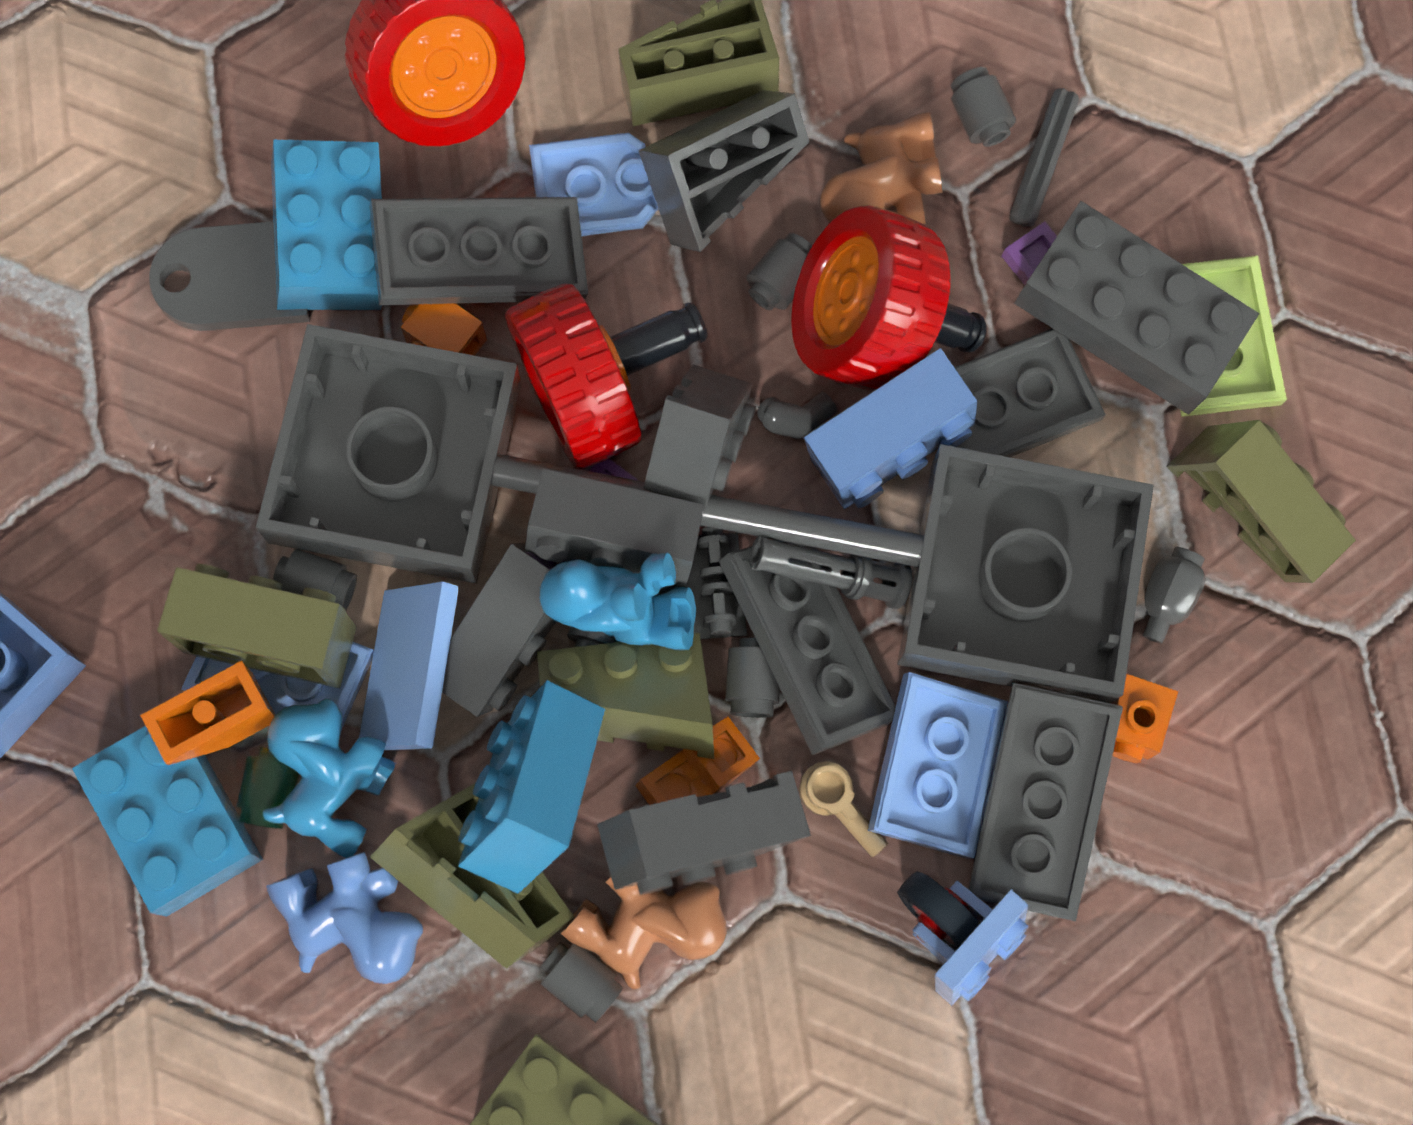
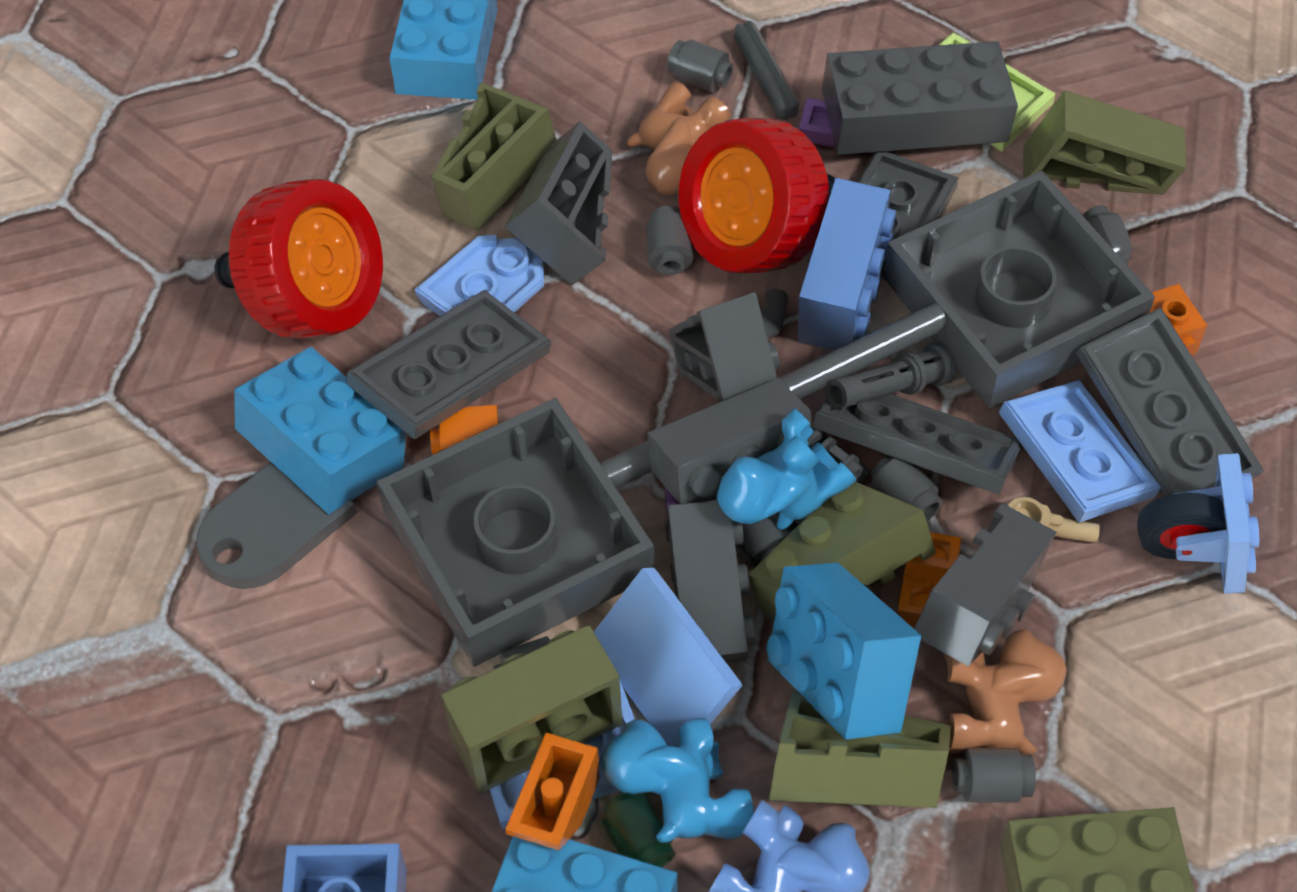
camera: 35 degrees left, 20 degrees down
red wheel [505,284,708,469] -> none

